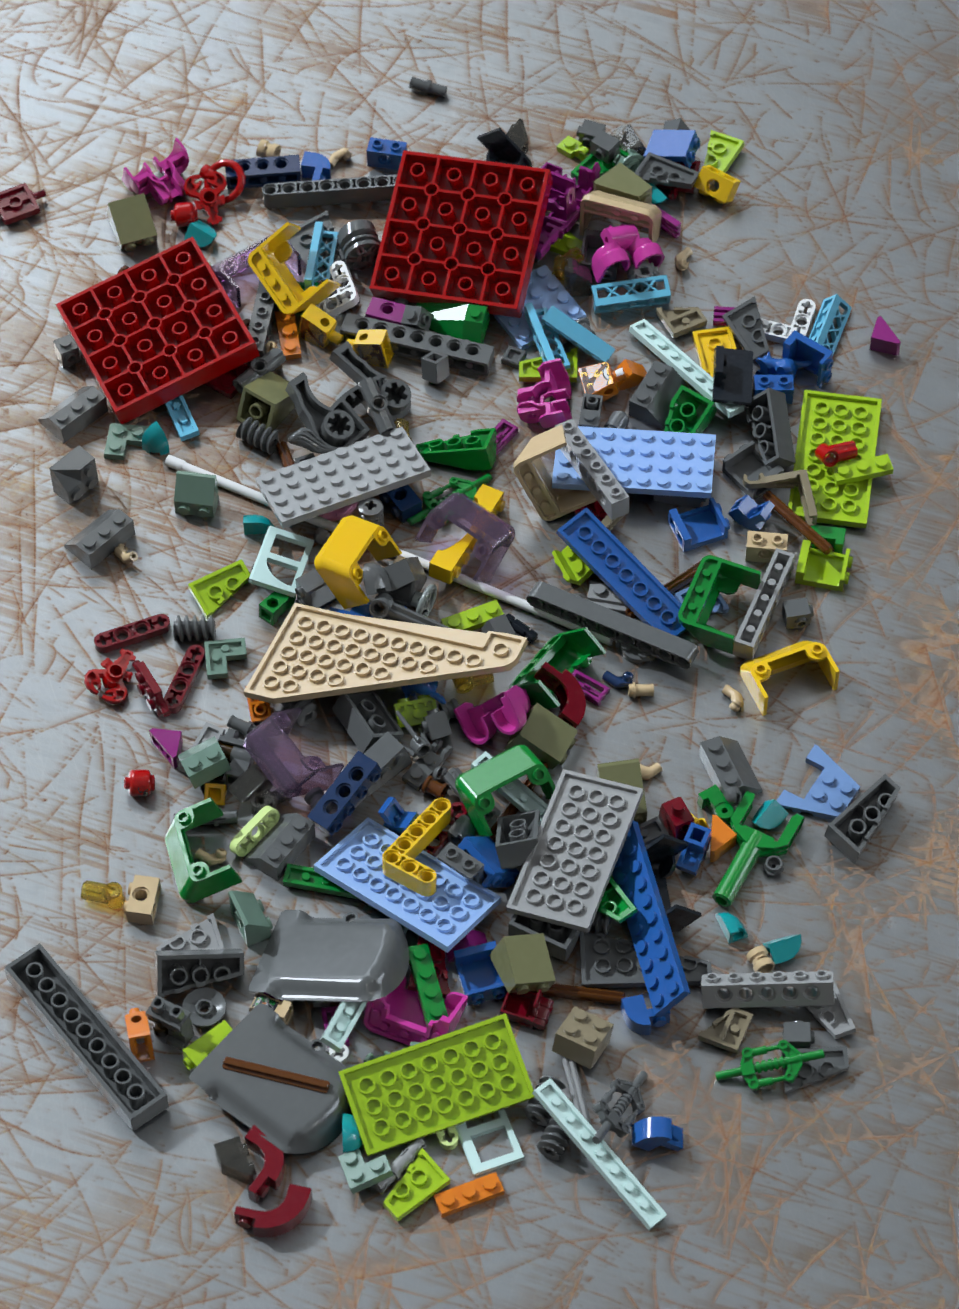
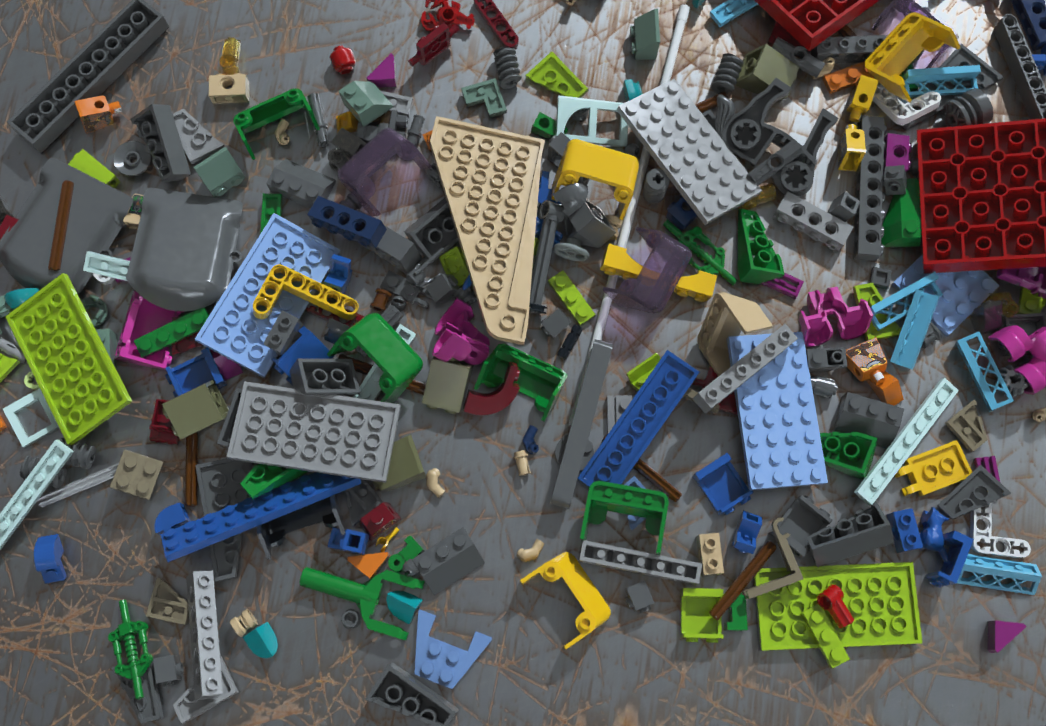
camera: 75 degrees right, 20 degrees up
dark grey hips [145,995,194,1051] -> none
dark red beam [164,645,206,714] -> none
yellowish green beam [229,806,280,857] -> none
magenta tile [572,669,610,706] -> none
dark grey bar [592,1071,648,1144] -> none
black bracket [712,345,753,406] -> none
teal brick [715,912,748,944] -> none
none -> light grey brick [773,191,853,251]

